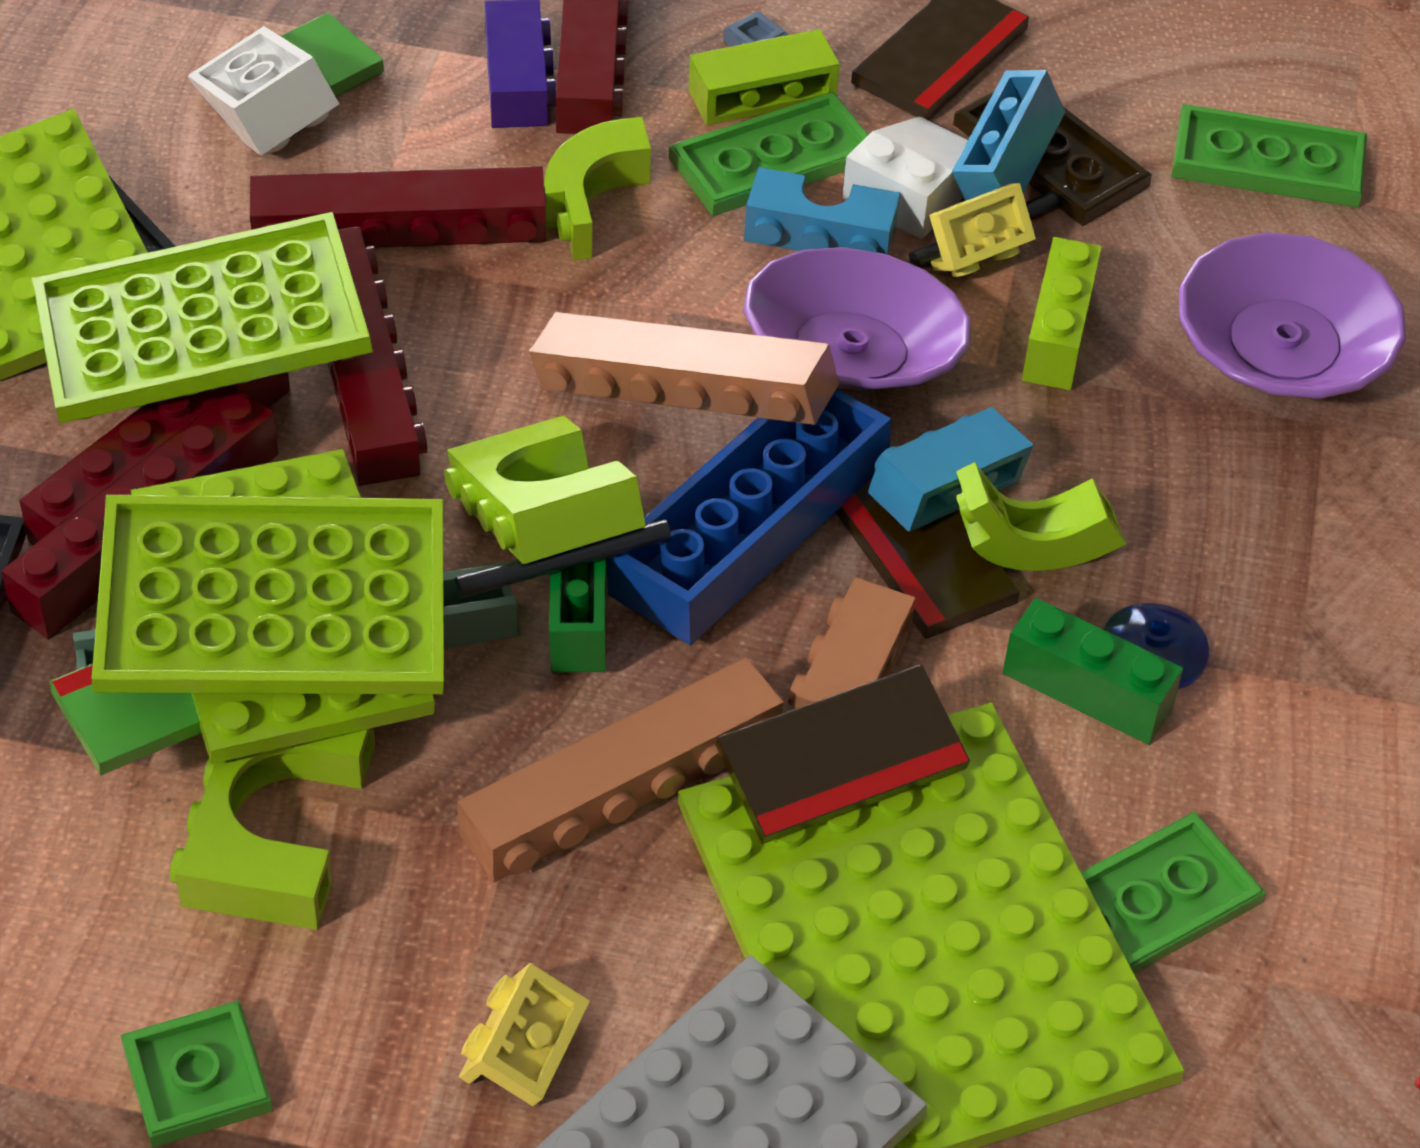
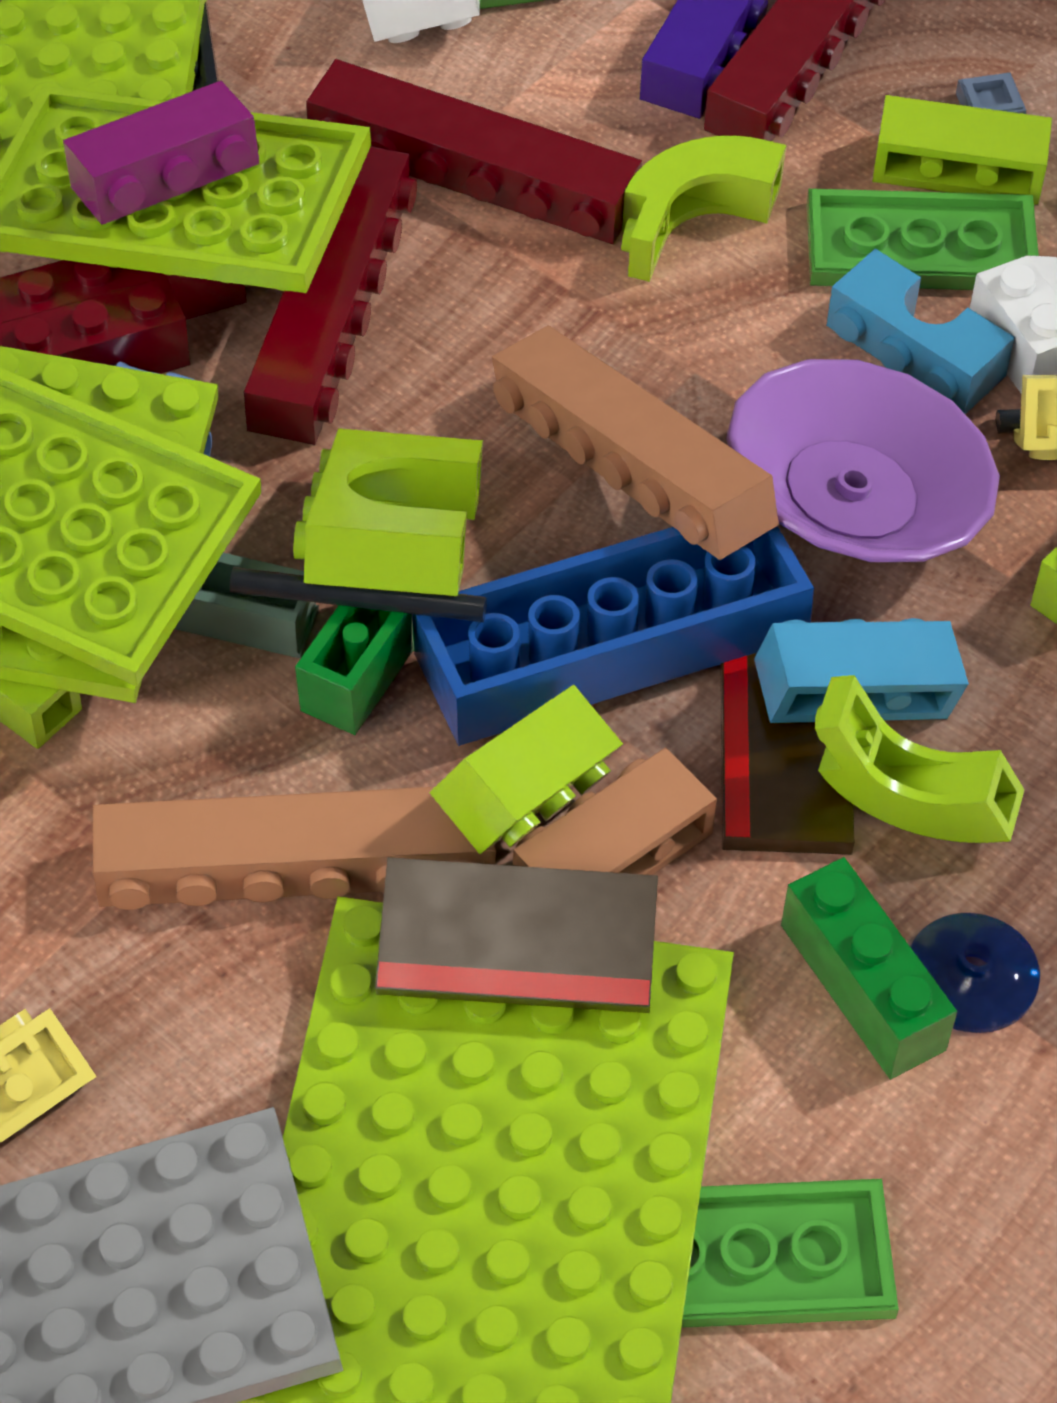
camera: 30 degrees right, 5 degrees up
none -> magenta brick [63,80,260,225]
none -> lime brick [429,684,623,854]

